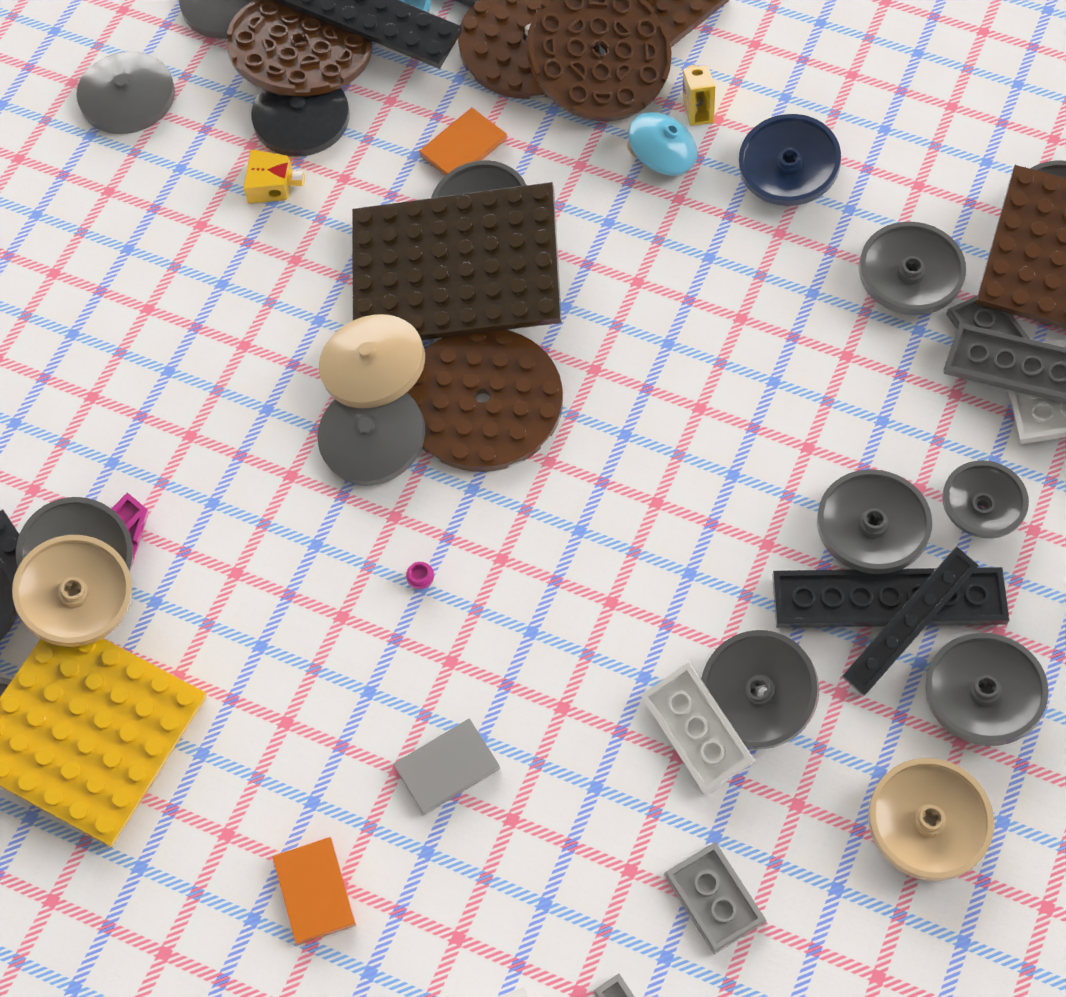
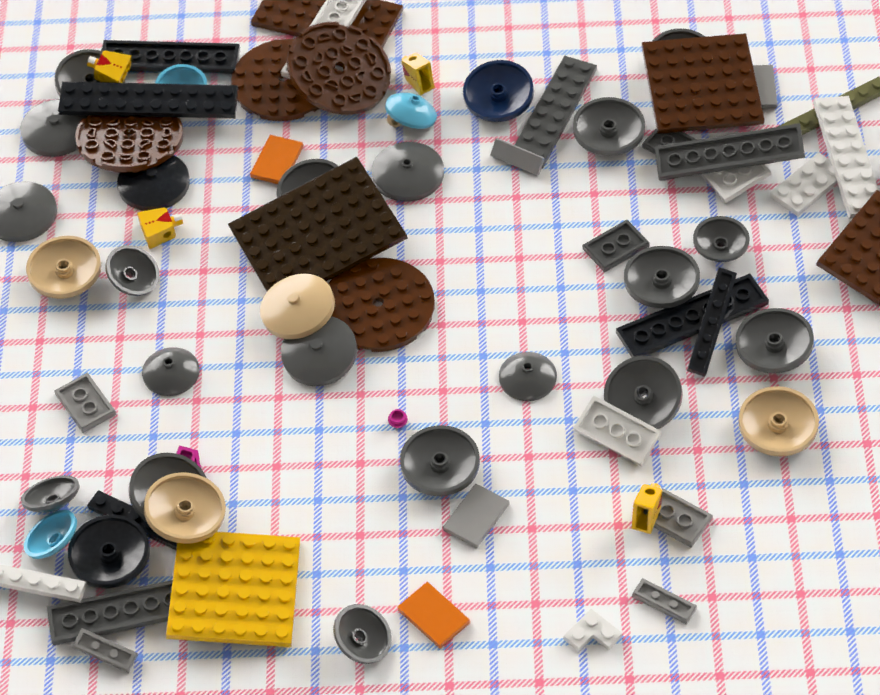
camera: 25 degrees left, 10 degrees down
none -> tan dish [26,236,101,299]
none -> light grey tile [54,372,117,433]
none -> dark grey dish [105,245,159,296]
none -> dark grey dish [142,347,200,396]
none -> dark grey dish [333,604,392,664]
none -> dark grey dish [372,142,444,202]
none -> dark grey dish [400,425,480,496]
none -> light grey tile [490,138,545,175]
none -> dark grey dish [499,352,557,401]
none -> dark grey plate [515,55,597,169]
none -> dark grey tile [582,220,650,273]
none -> yellow torso [631,483,662,534]

